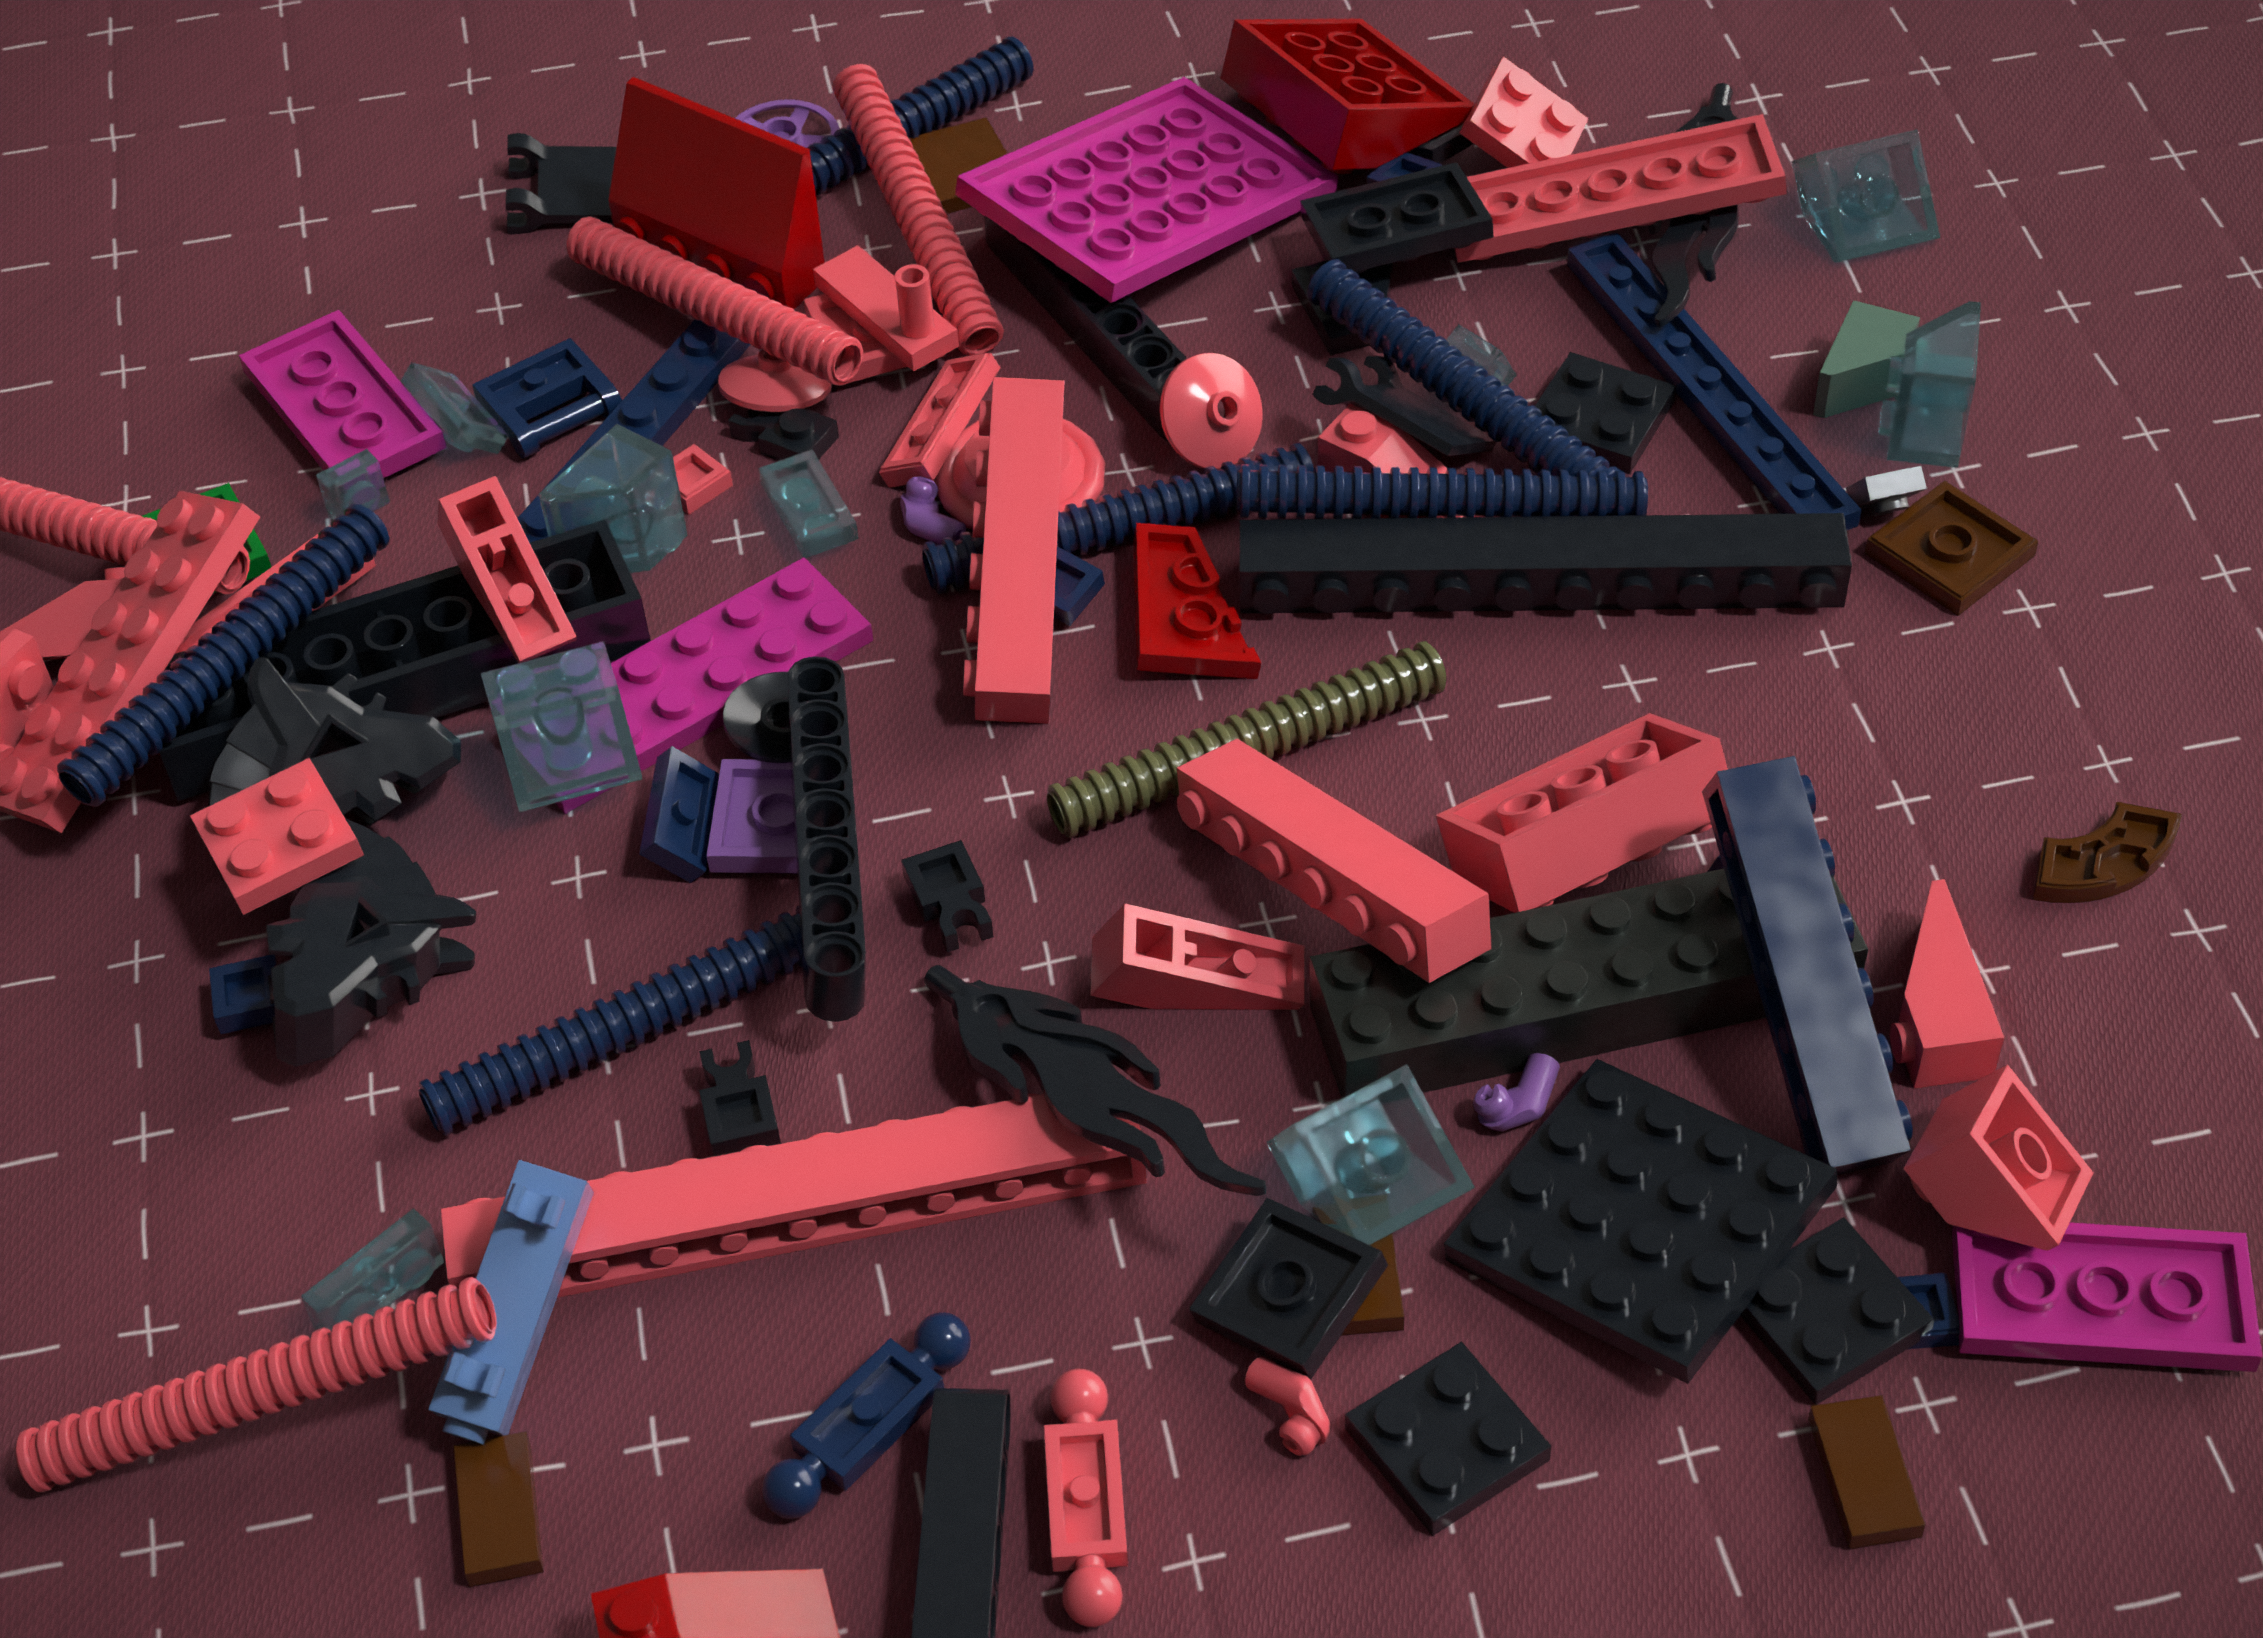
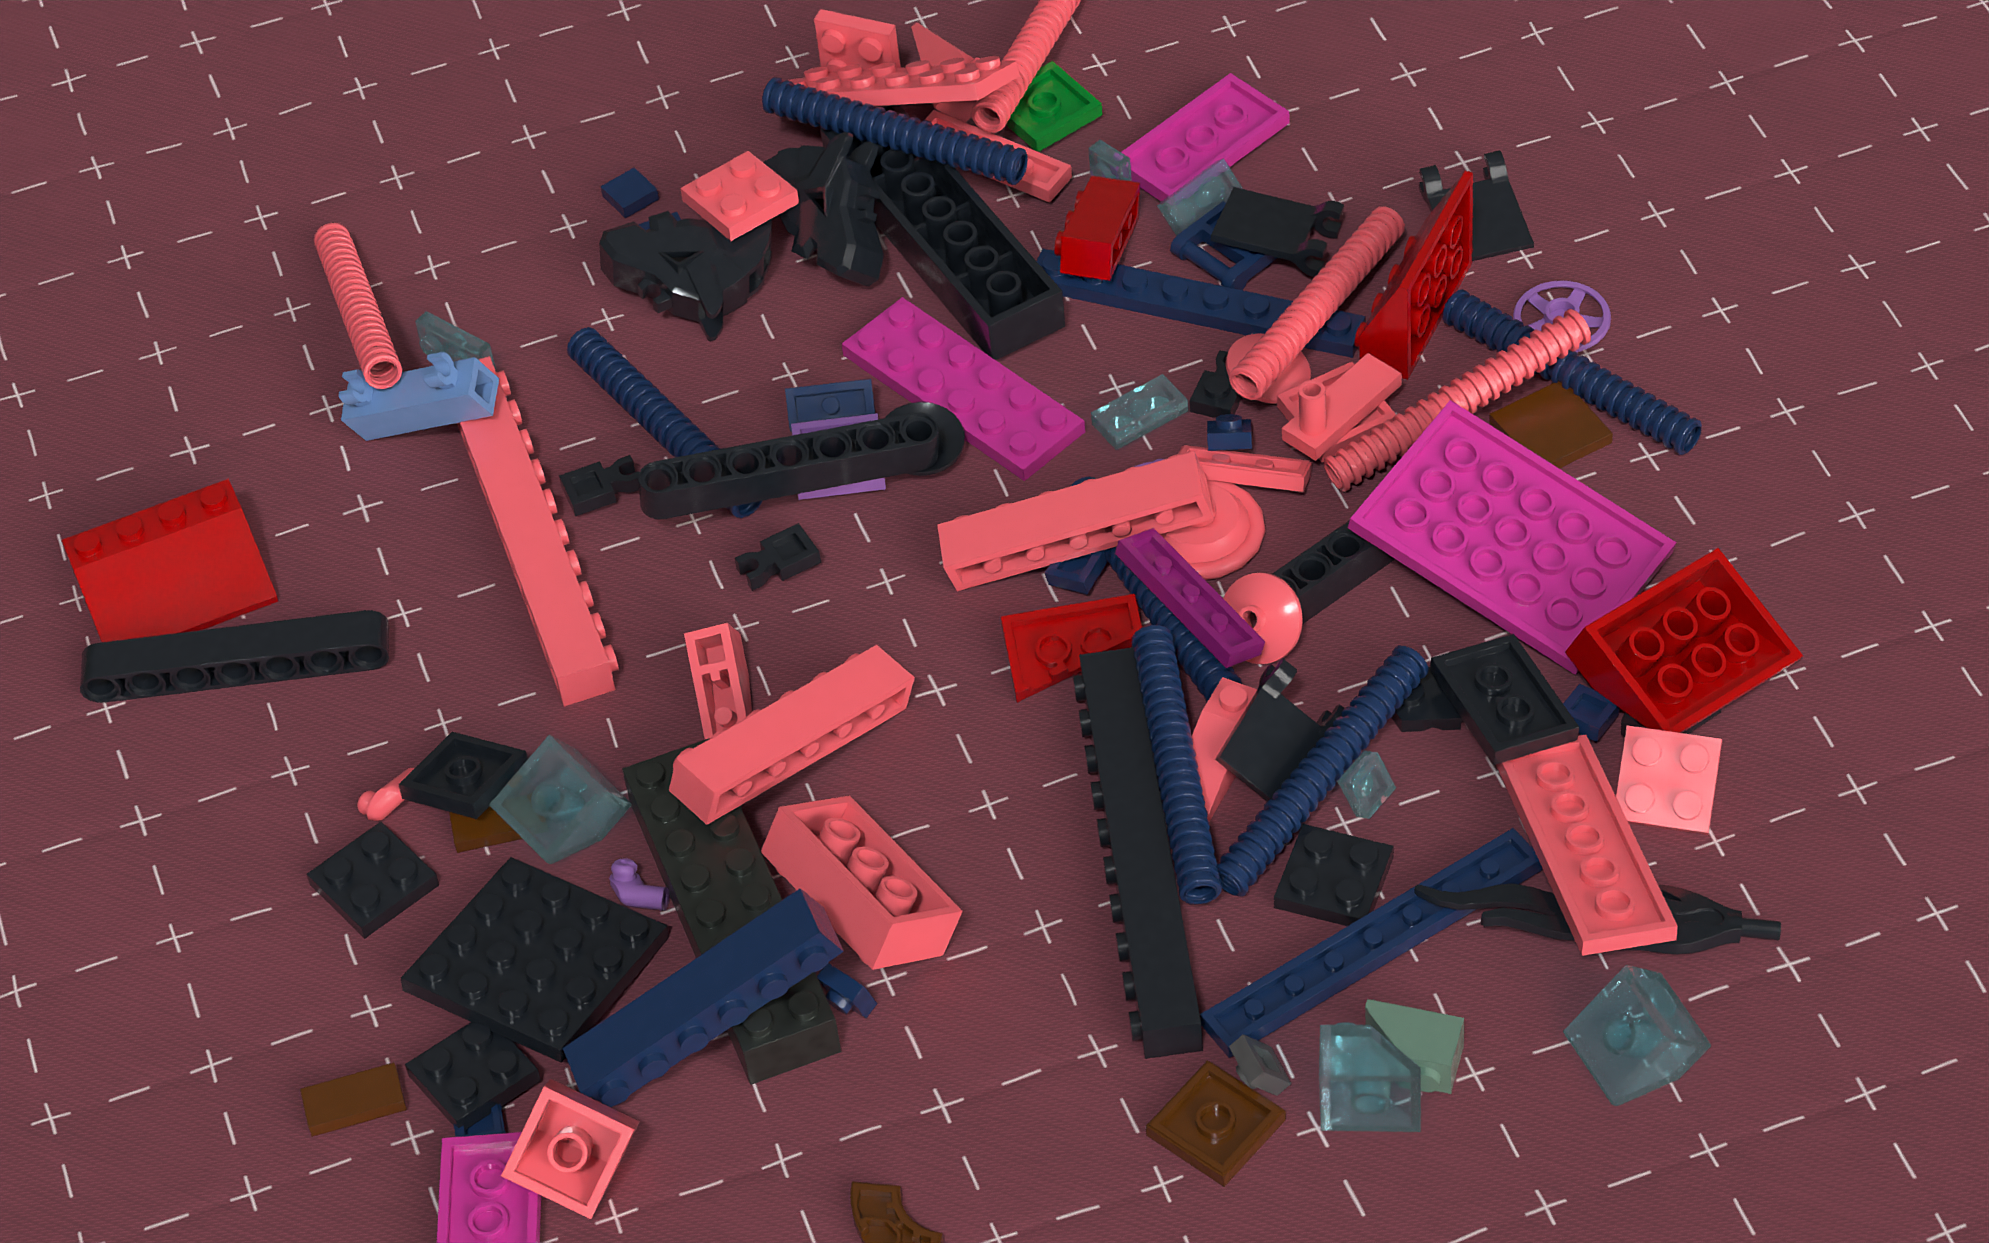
camera: 85 degrees right, 0 degrees up
coral slope [437,476,577,665] -> none
reddish brown tile [454,1431,544,1587] -> none
clear light blue slope [481,641,643,812] -> none
clear light blue slope [539,424,688,573] -> none
coral tile [649,444,733,515] -> none
dark blue plate [762,1312,971,1519] -> none
black piece [924,965,1266,1196] -> none
coral plate [1044,1369,1128,1627] -> none
olive piece [1046,641,1446,838] -> none
coral slope [1890,879,2004,1089] -> none
none -> dark blue tile [600,167,659,218]
none -> red brick [1054,175,1140,281]
none -> magenta plate [1115,528,1265,668]
none -> dark blue plate [1207,414,1252,451]
none -> black flag [1210,187,1344,277]

